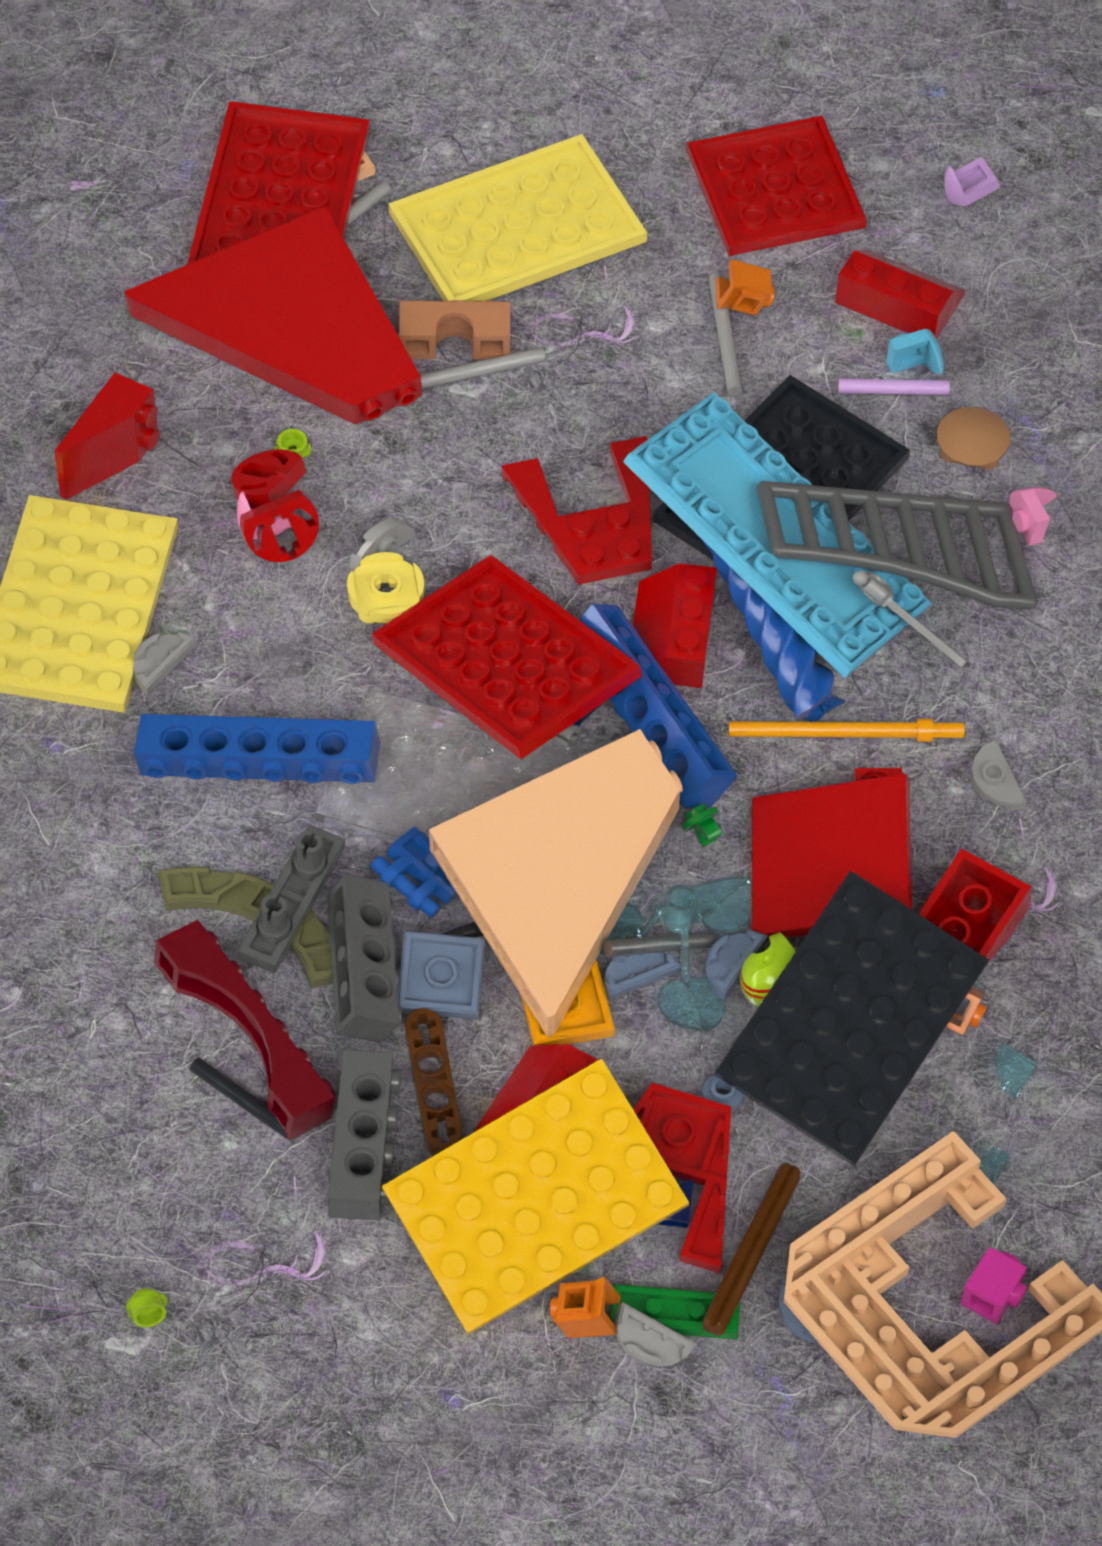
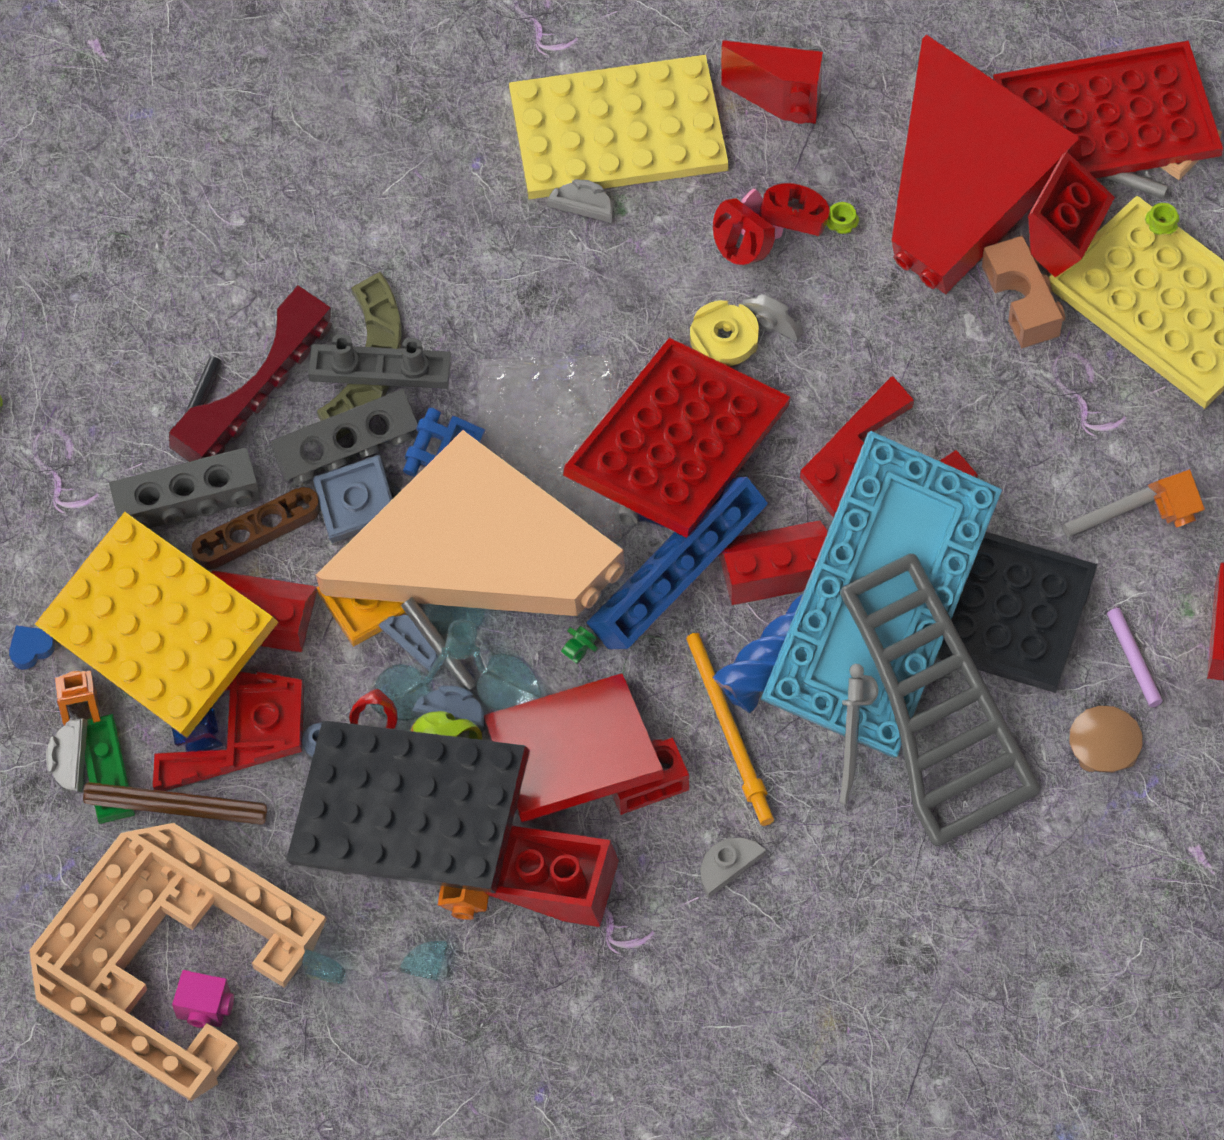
camera: 75 degrees right, 5 degrees up
blue brick [134,714,380,784] -> none
light grey bar [420,347,545,389] -> none
medium azure plate [886,329,944,375] -> none
bright pink plate [1010,487,1057,546] -> none
none -> blue tile [9,625,55,670]
none -> red piece [349,689,398,729]
none -> red slope [1028,151,1115,278]
none -> lime plate [1145,203,1180,235]

